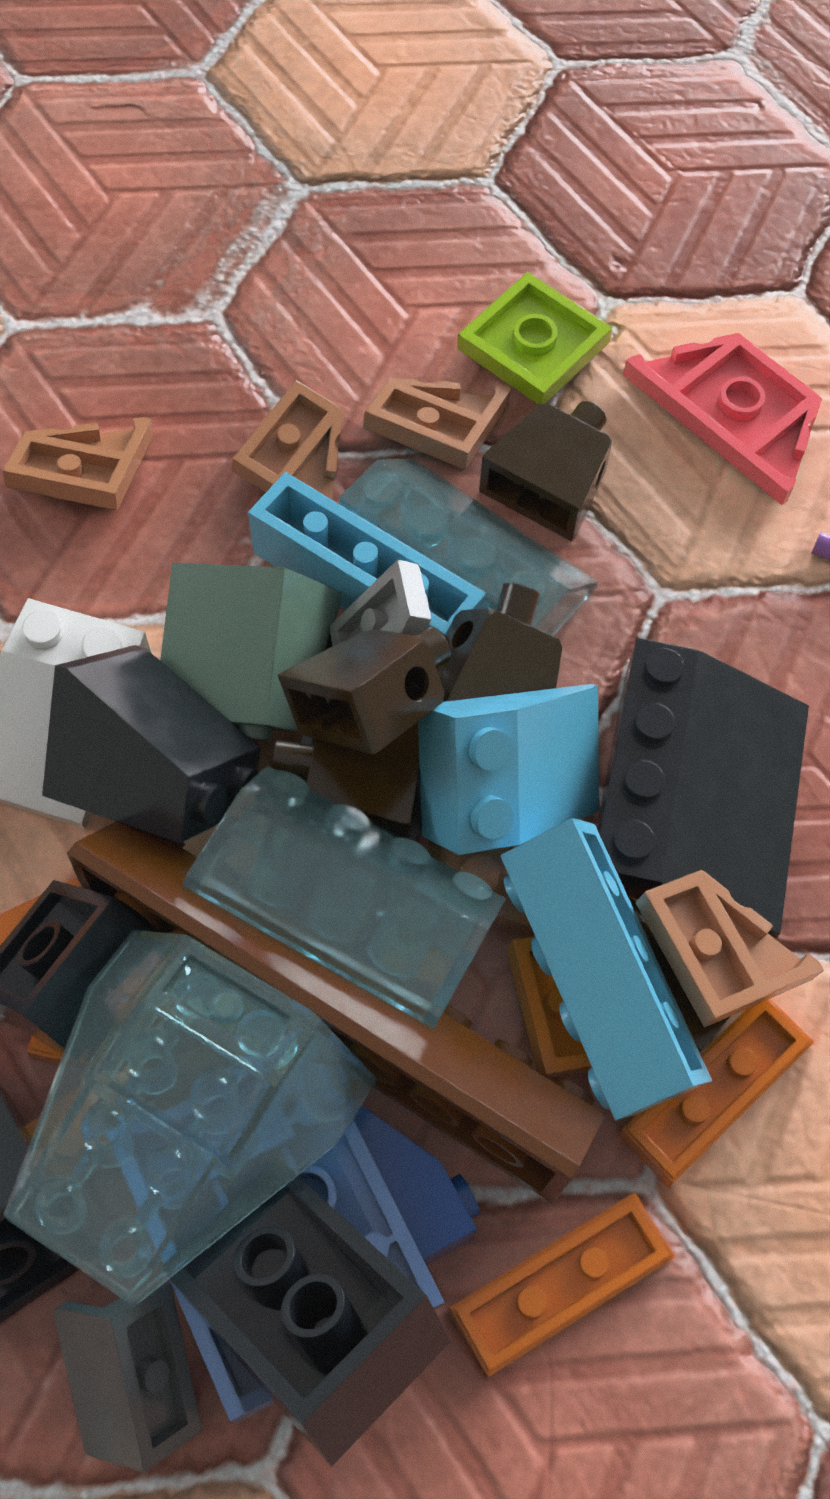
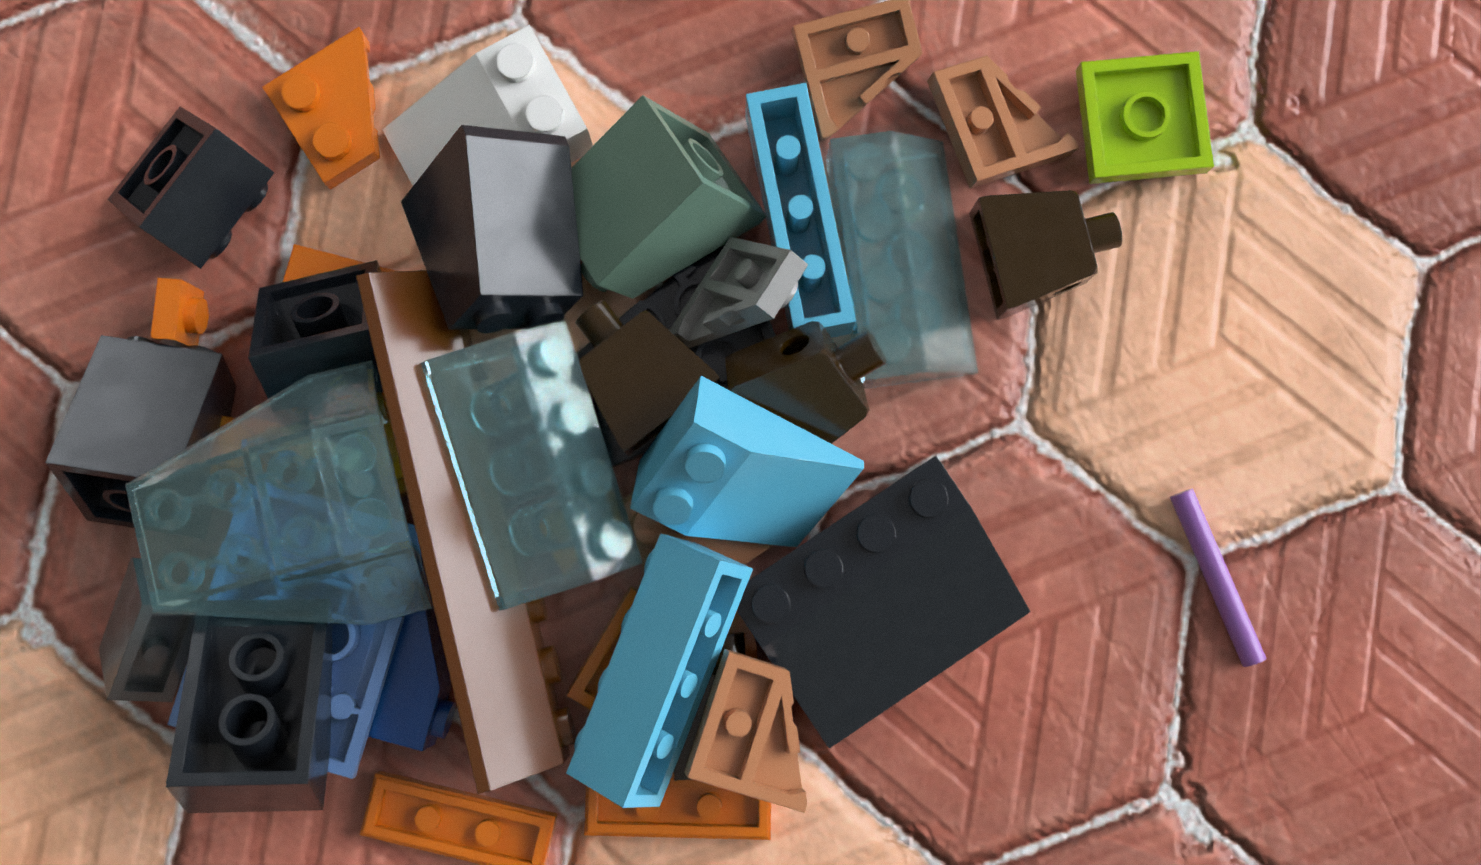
camera: 45 degrees right, 20 degrees up
dark brown torso [277,627,451,755] -> none
coral wing [623,333,822,505] -> none

